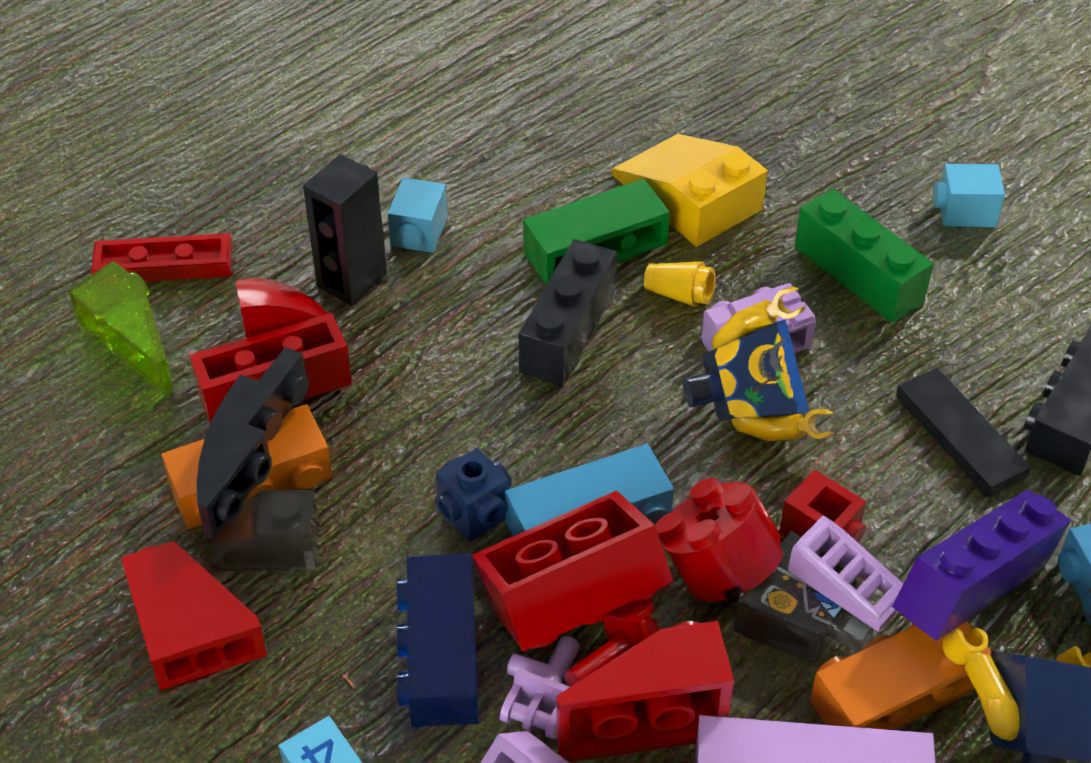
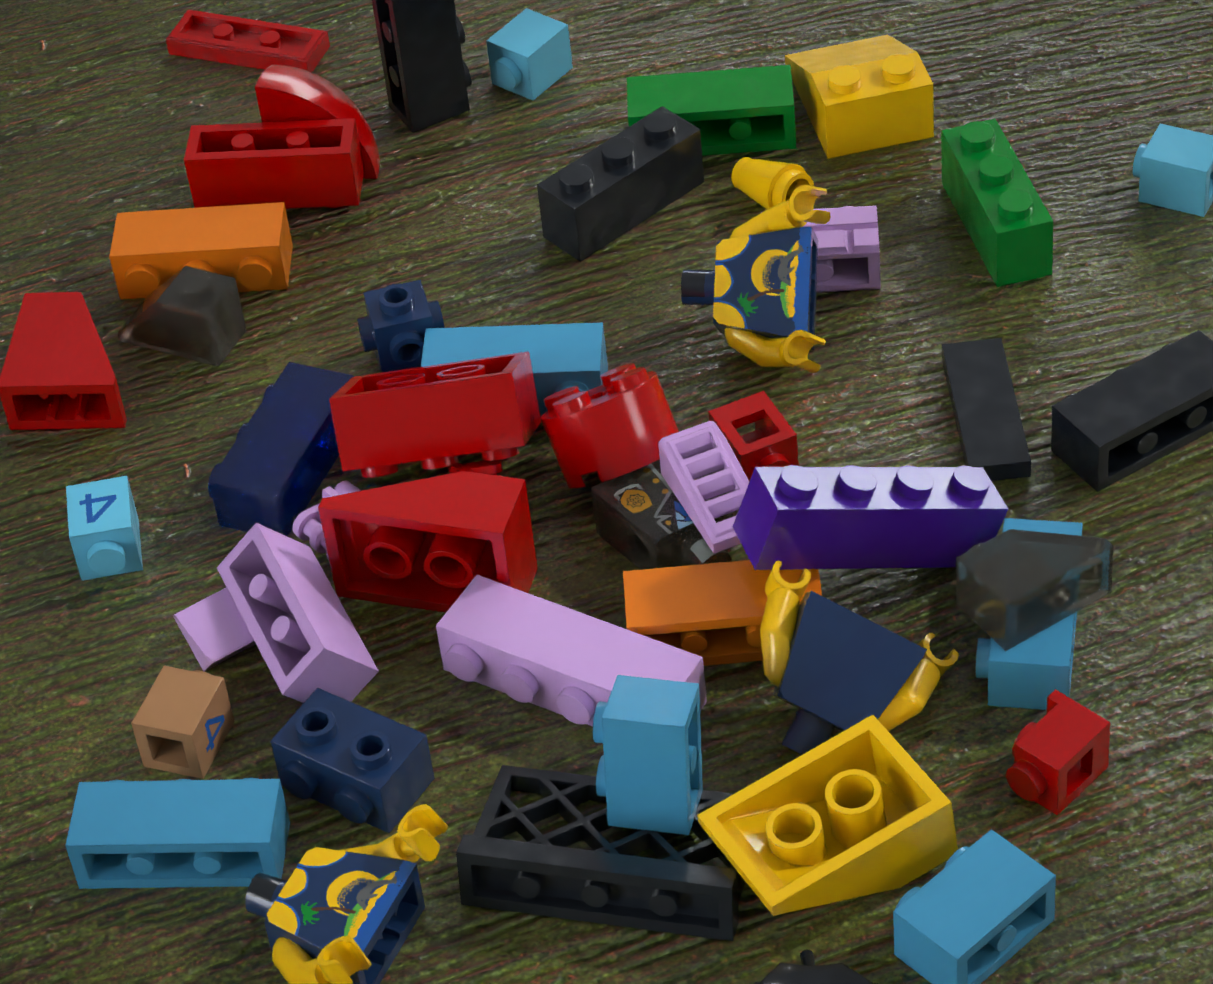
camera: 30 degrees right, 5 degrees down
clear neon green slope [68,261,174,395] -> none
black slope [197,347,309,540] -> none

